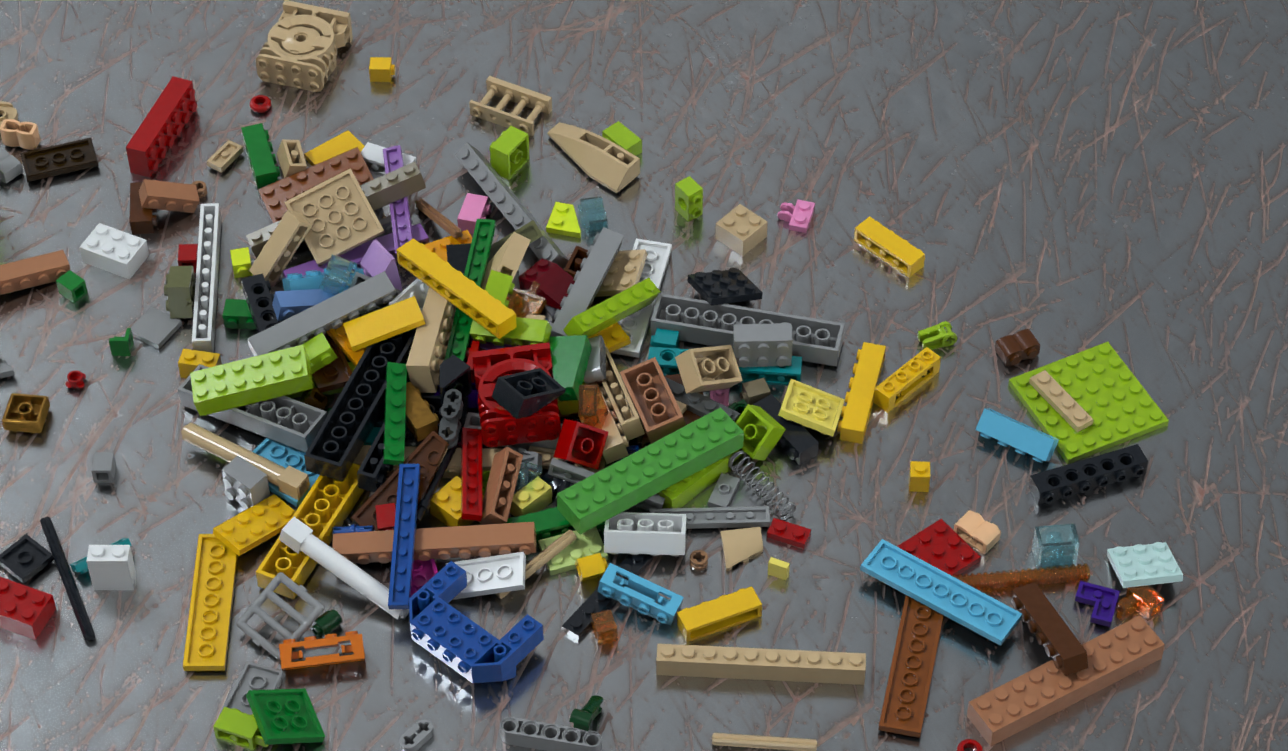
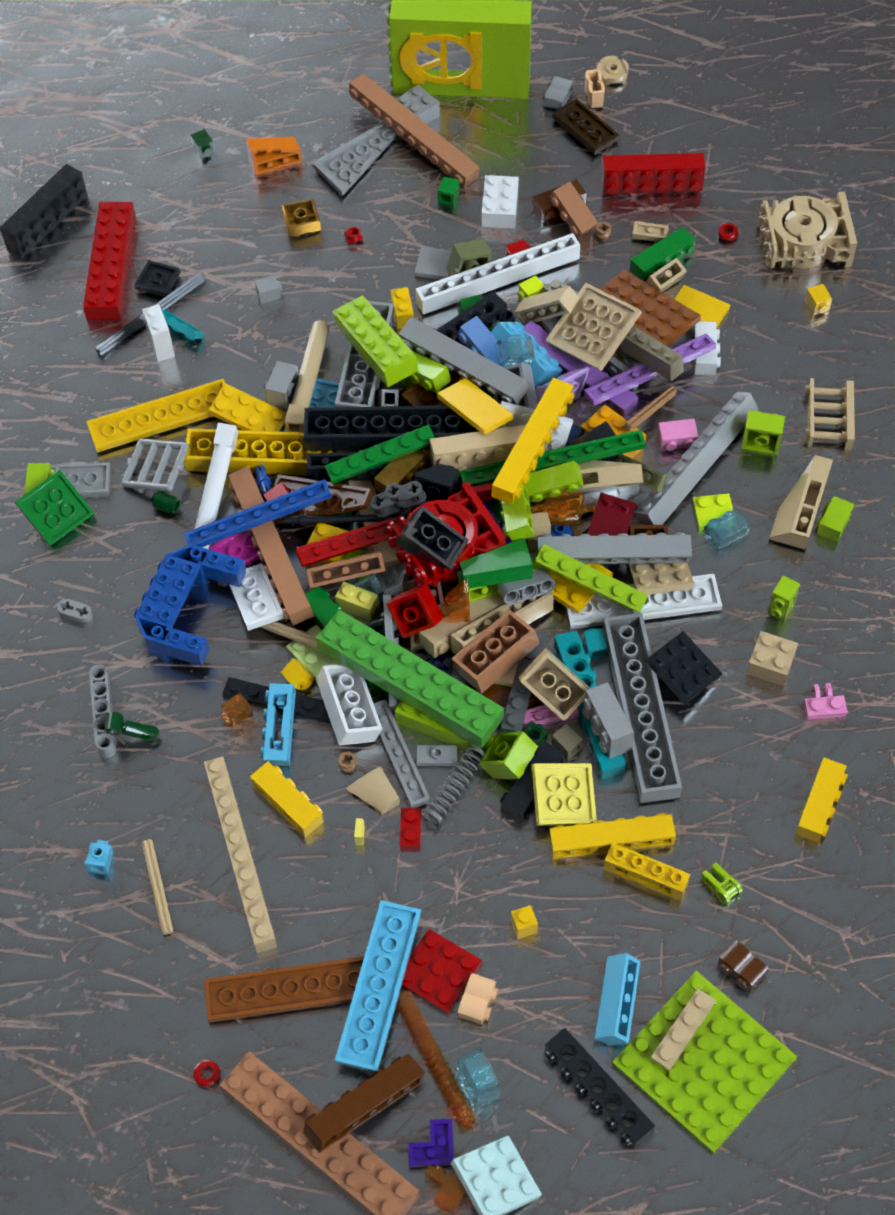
camera: 70 degrees right, 10 degrees up
green panel [109,328,134,357] -> none
orange brick [279,631,365,671] -> none

